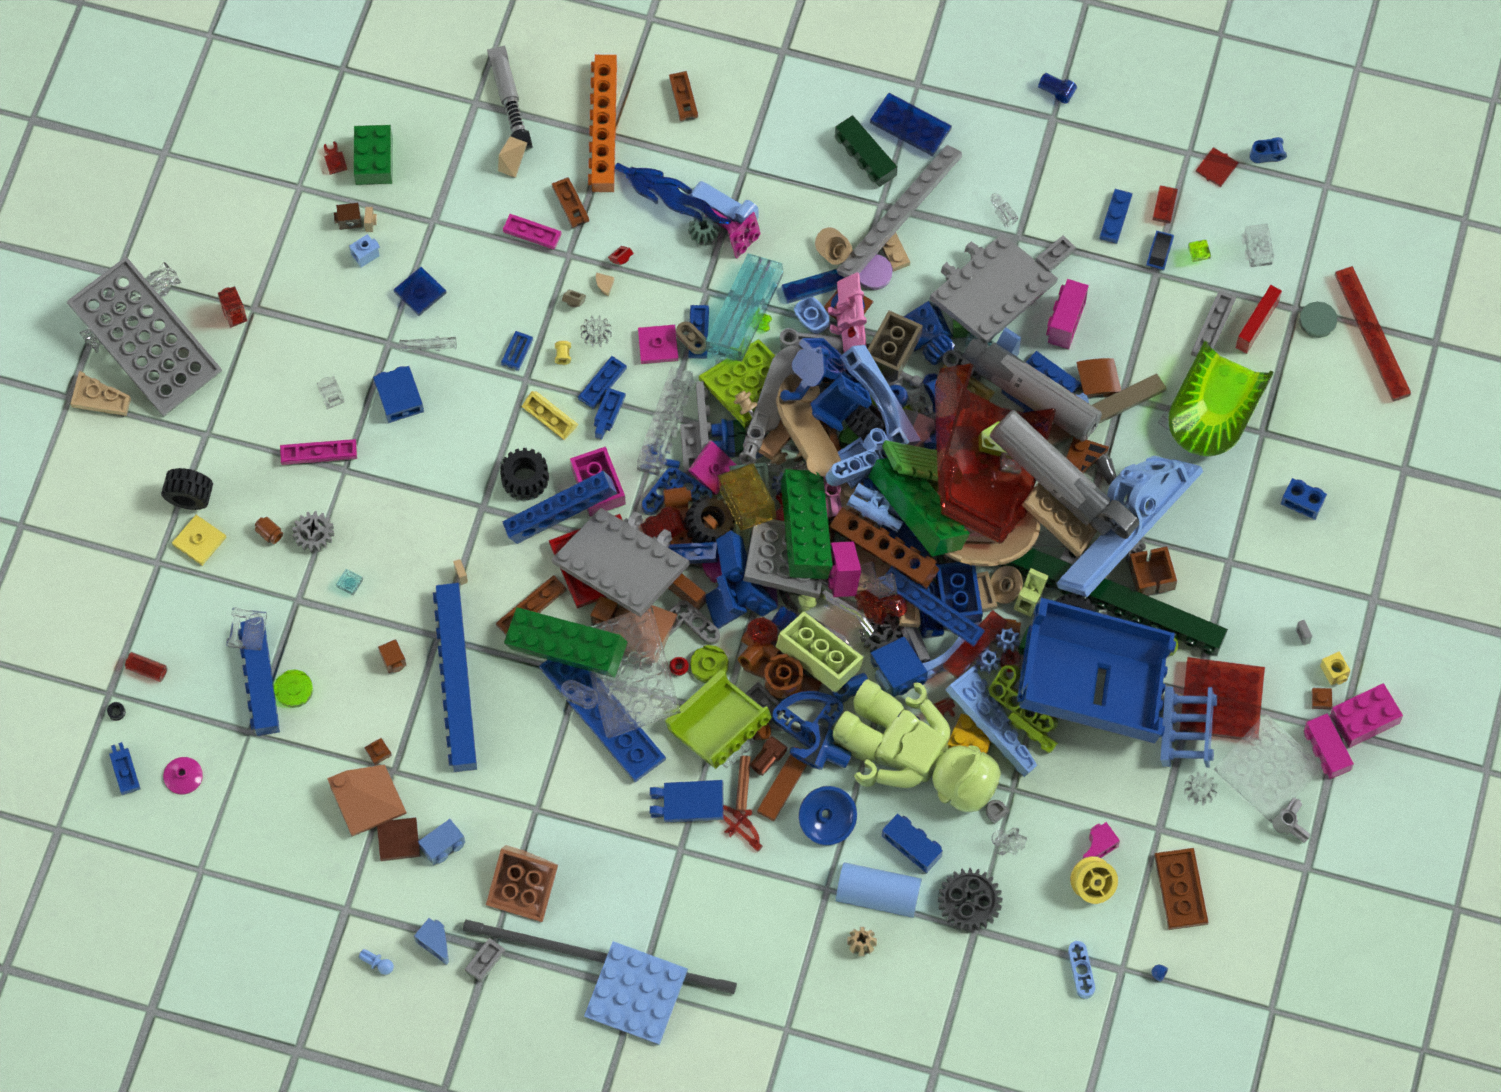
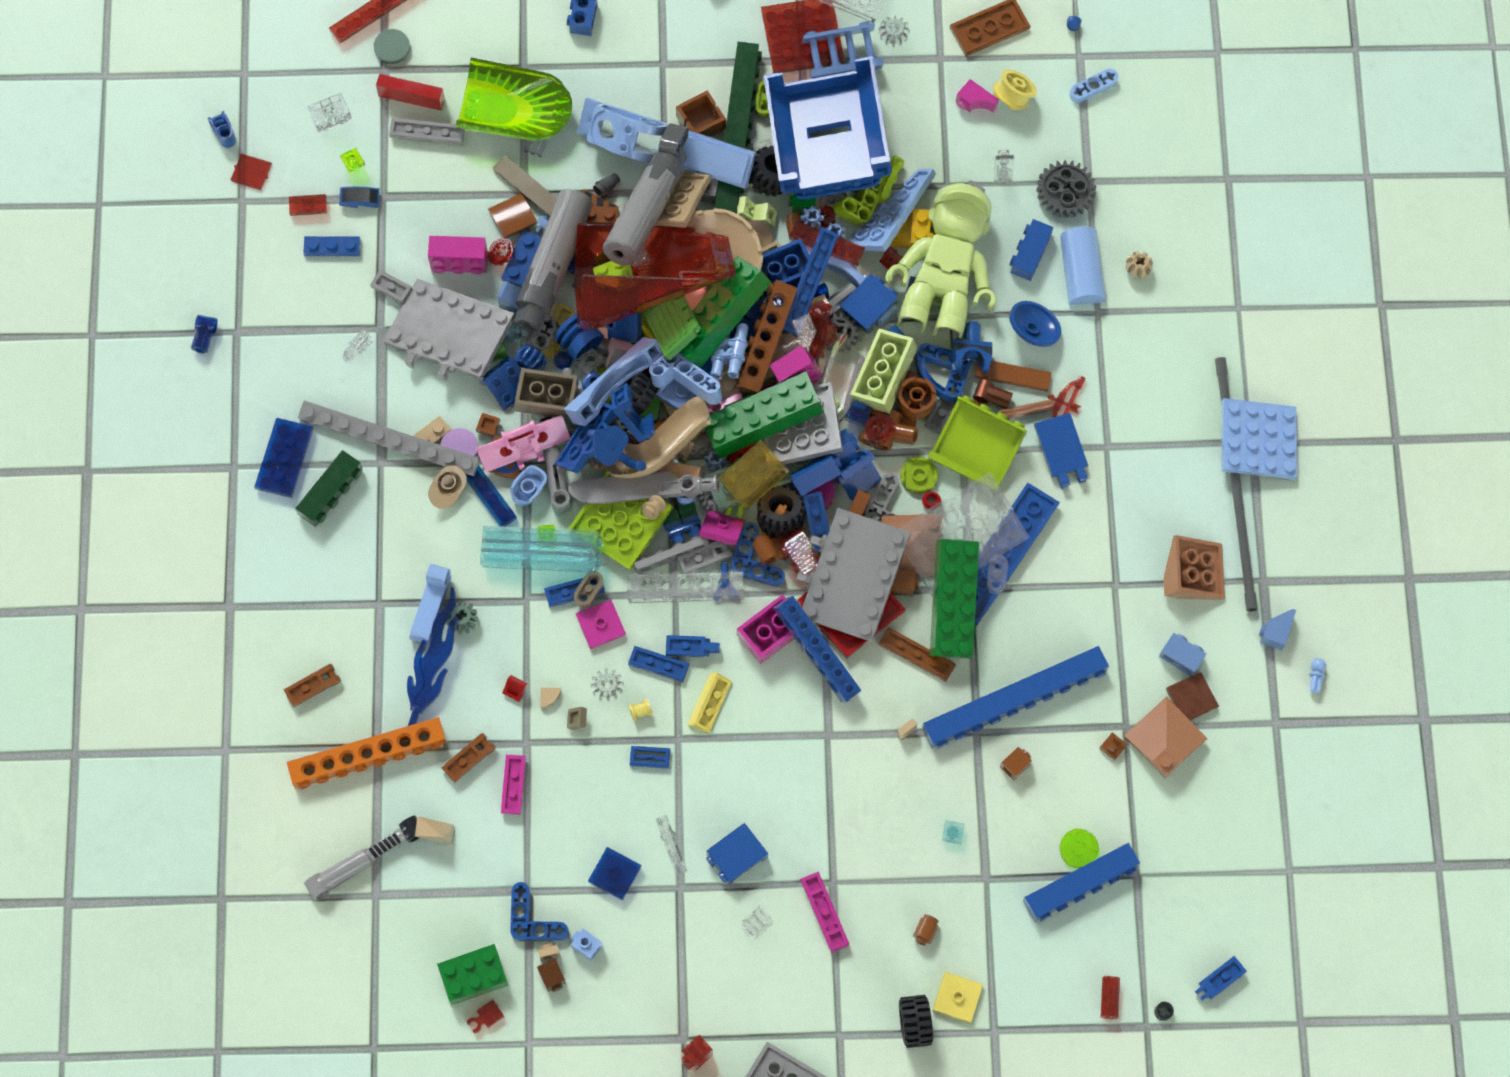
camera: 110 degrees left, 5 degrees up
dark pink dish [163,757,203,795] -> none
clear plate [226,607,267,650] -> none
light grey gear [292,511,334,553] -> none
light grey plate [465,938,506,982] -> none
black tyre [500,448,549,500] -> none
dark pink piece [703,205,761,259] -> none
none -> dark orange plate [476,413,500,437]
none -> clear red gear [488,238,515,266]
none -> blue beam [510,882,569,941]

